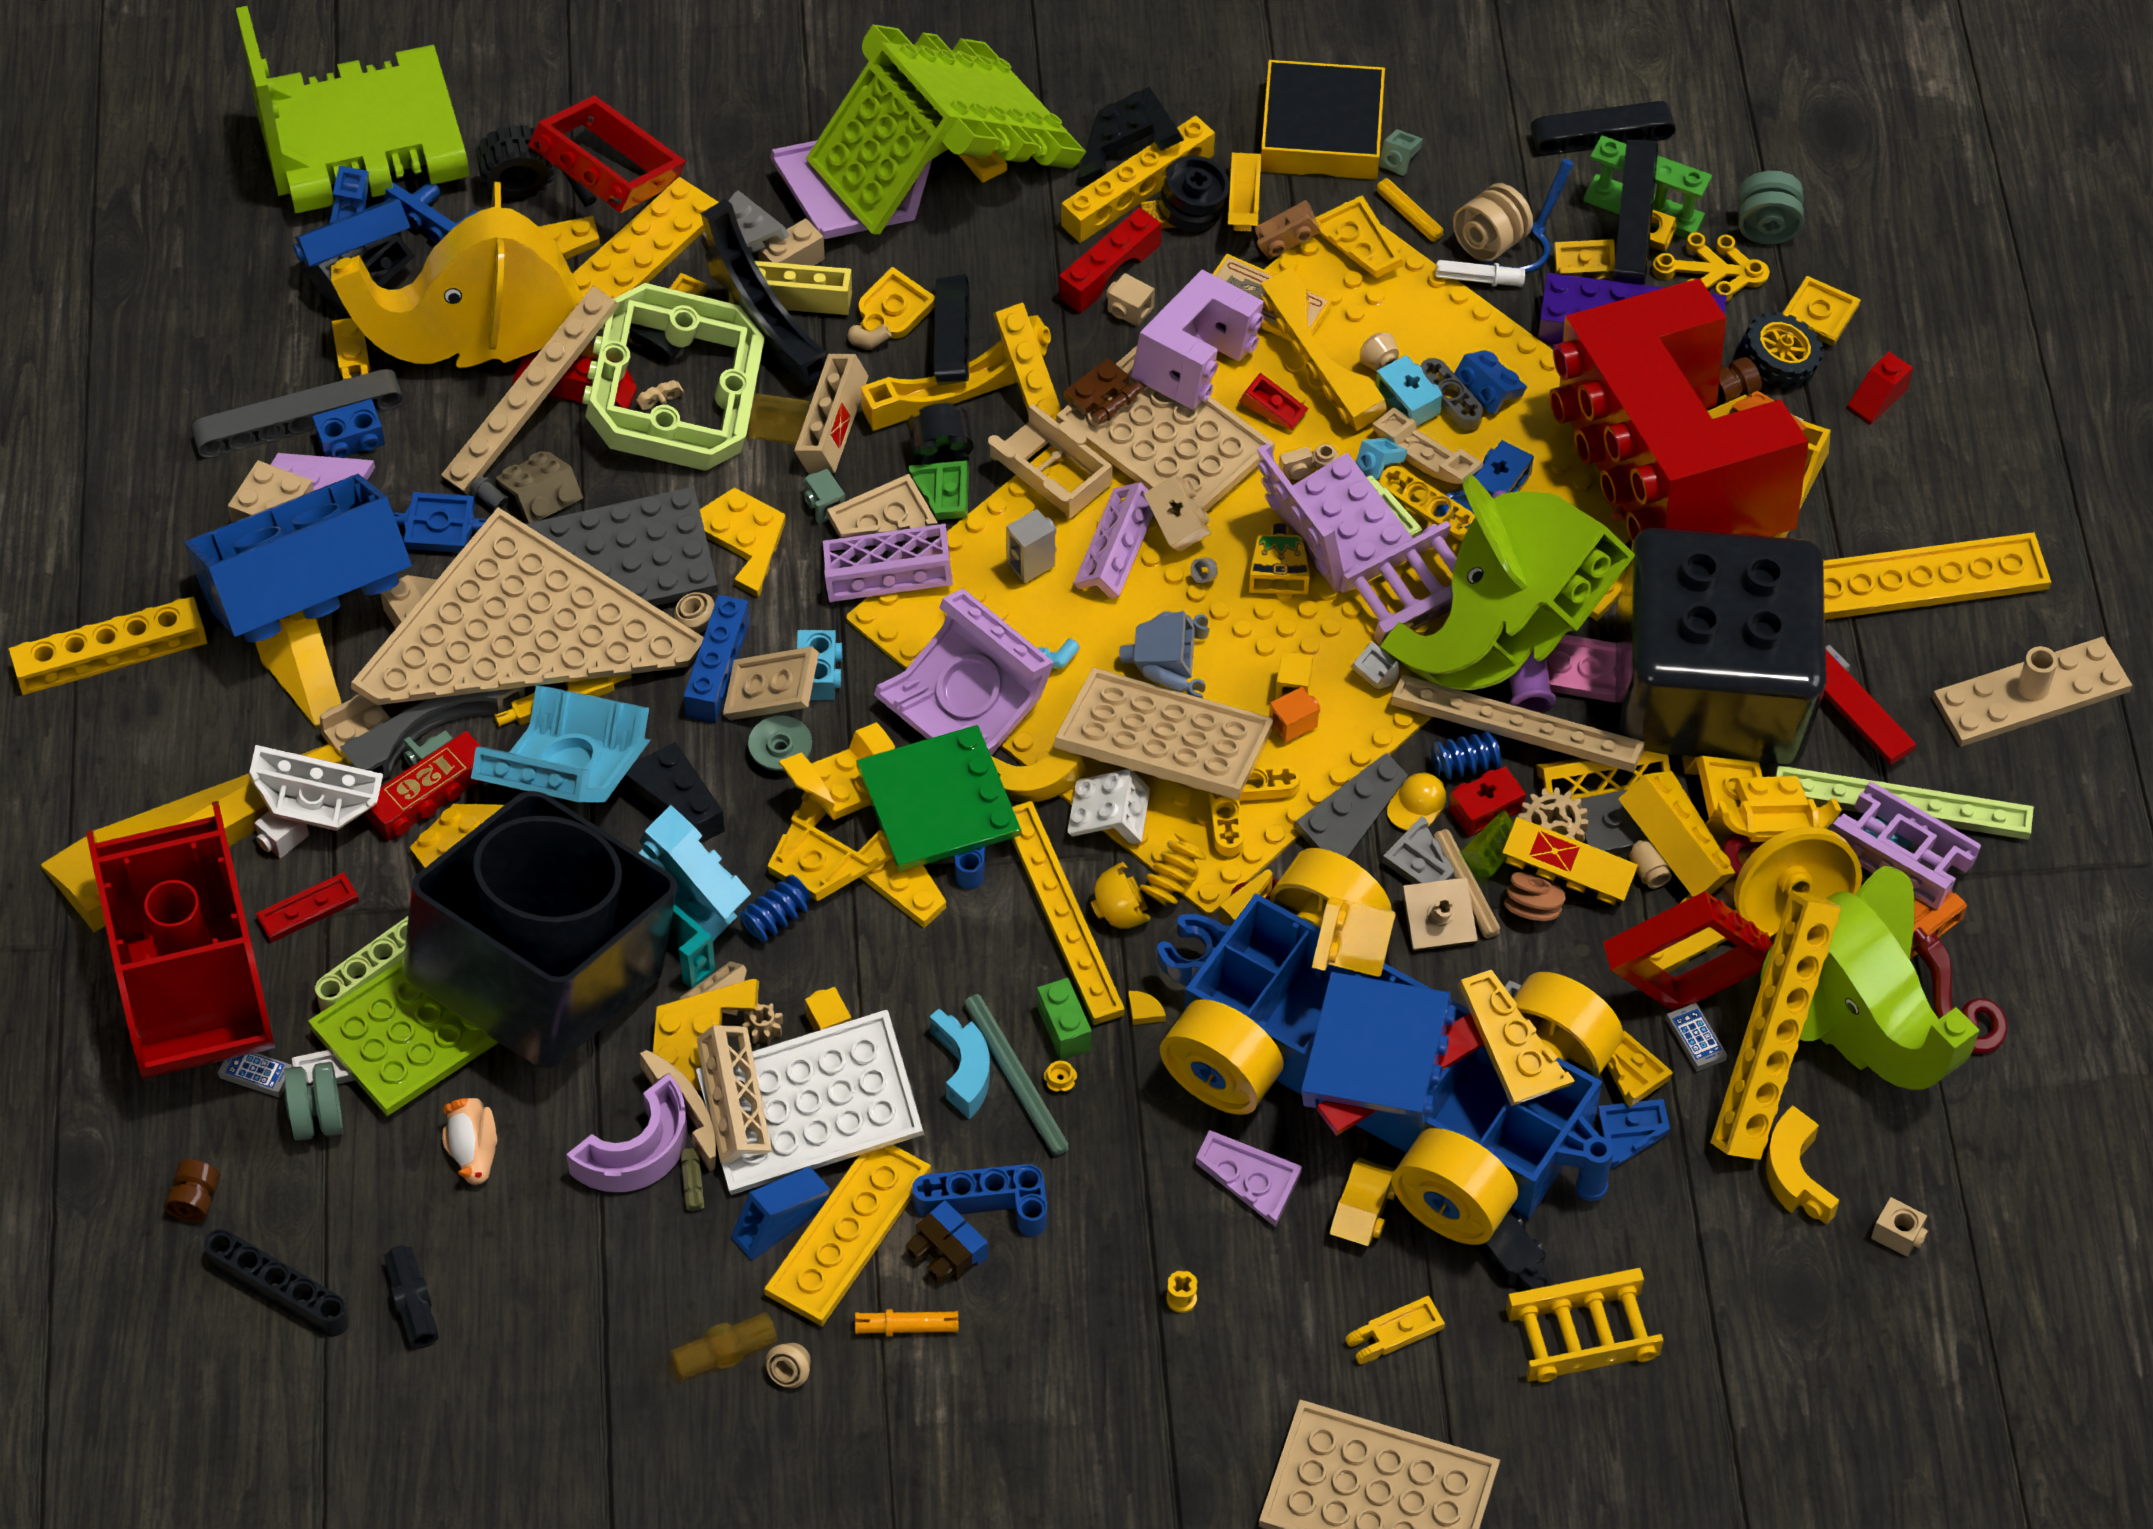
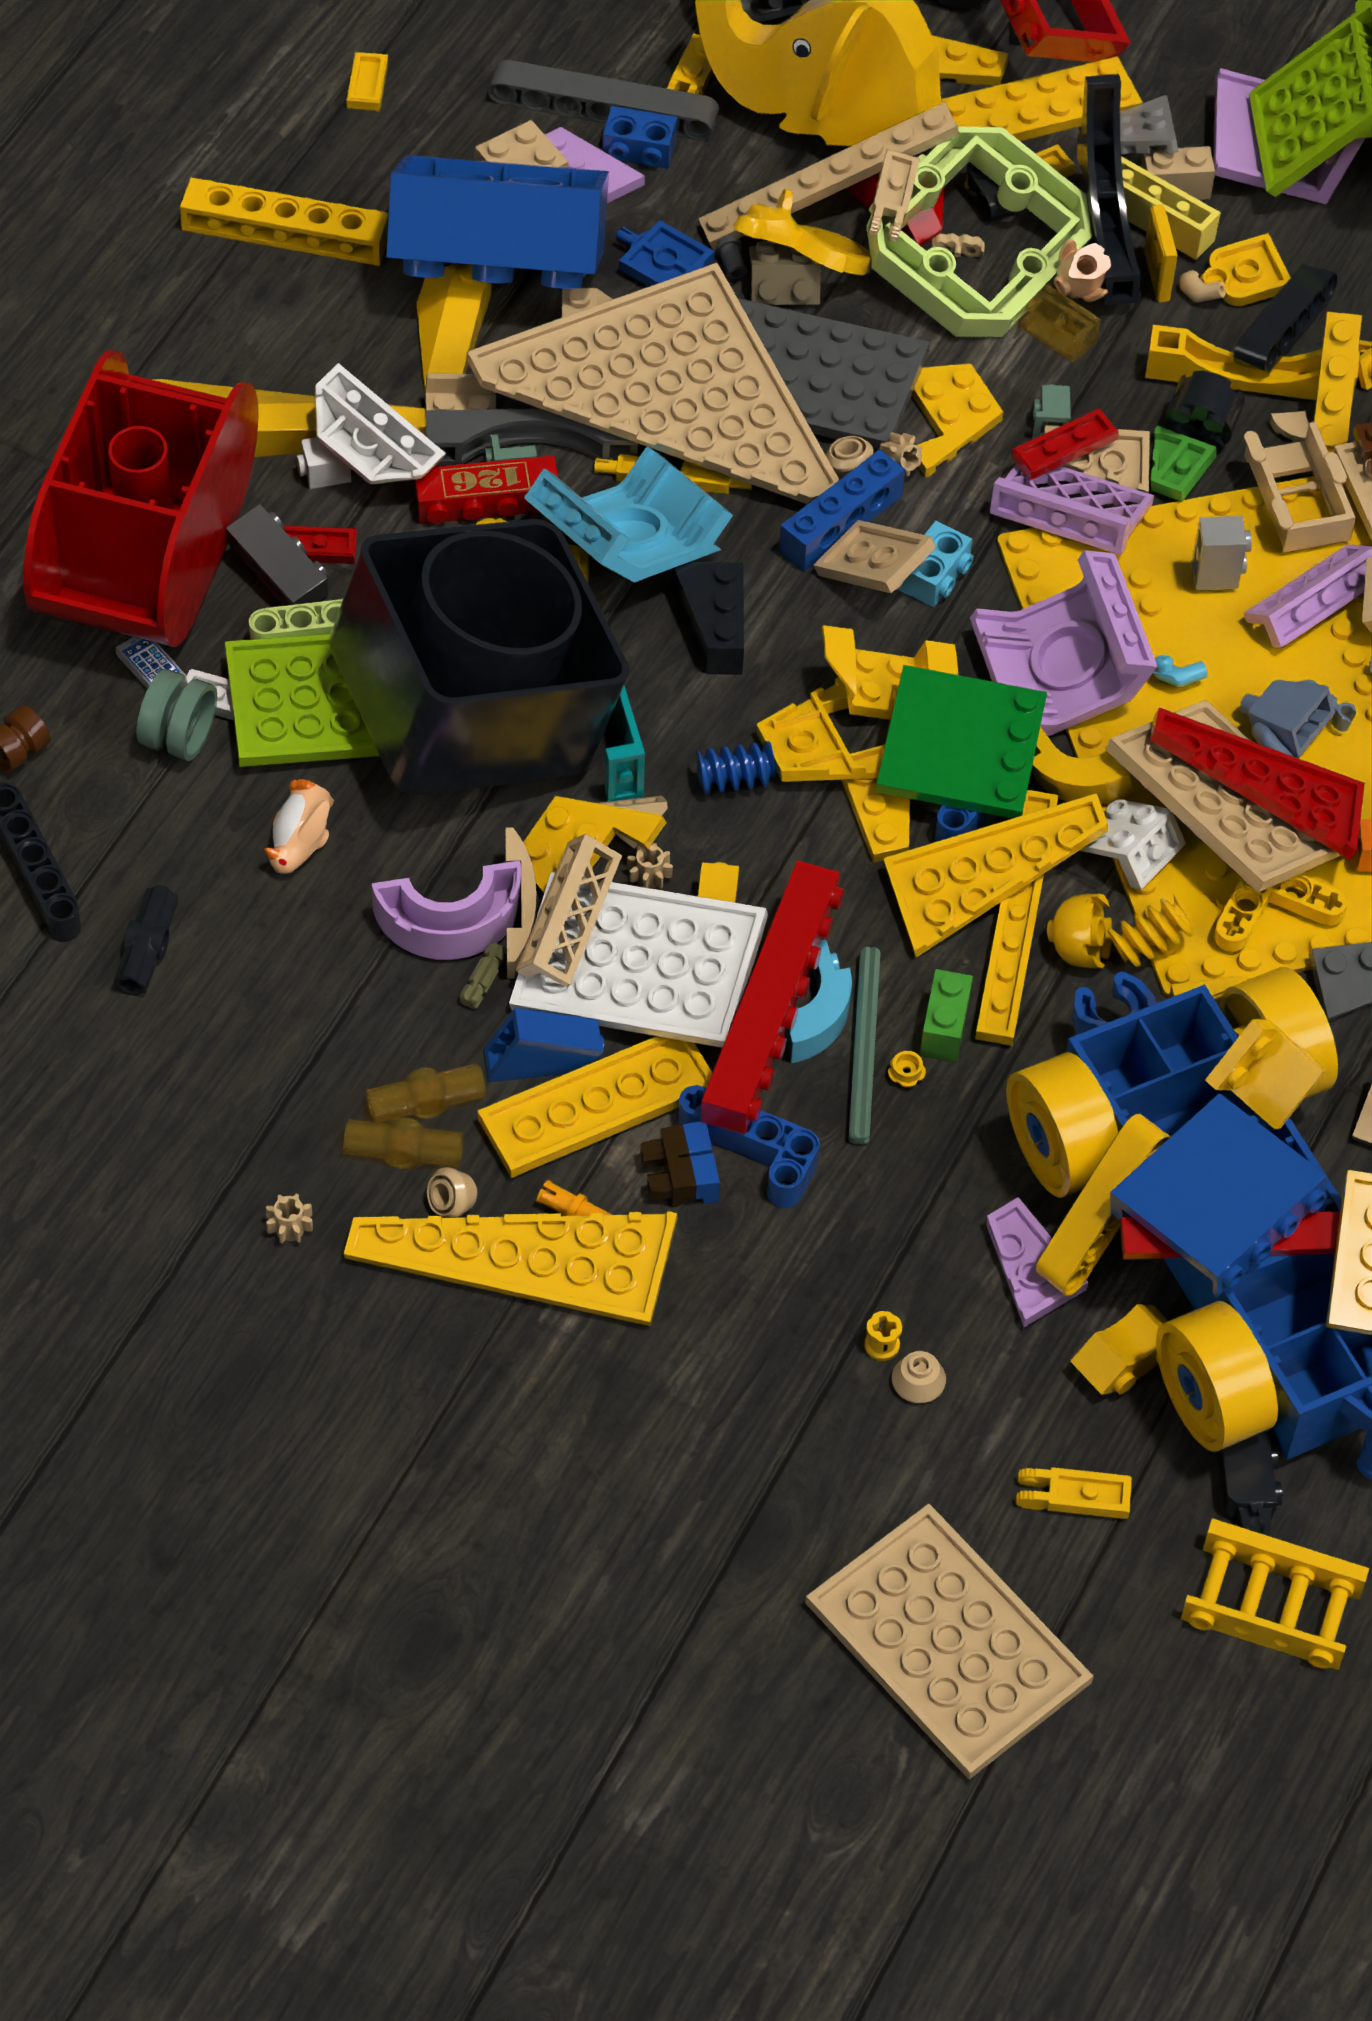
camera: 30 degrees right, 0 degrees up
medium azure wedge [639,805,751,941] -> none
sand green dish [748,716,812,771] -> none
tan brick [794,354,869,473] -> none
yellow tile [1128,991,1166,1025] -> none
none -> dark grey brick [226,504,329,606]
none -> tan gear [266,1194,313,1243]
none -> yellow wing [344,1212,677,1326]
none -> yellow tile [347,52,388,111]
none -> clear yellow piece [366,1063,486,1123]
none -> red brick [701,860,844,1135]
none -> yellow animal [733,189,871,275]
none -> tan hinge [868,149,920,242]
none -> tan gear [880,432,922,476]
none -> yellow wing [883,793,1109,958]
none -> tan cone [892,1351,946,1403]
none -> red tile [1011,408,1119,481]
none -> yellow beam [1036,1114,1171,1296]
none -> light nougat animal [1054,239,1111,302]
none -> yellow tile [1144,204,1178,303]
none -> red wing [1150,707,1365,861]
none -> tan tile [1269,411,1308,443]

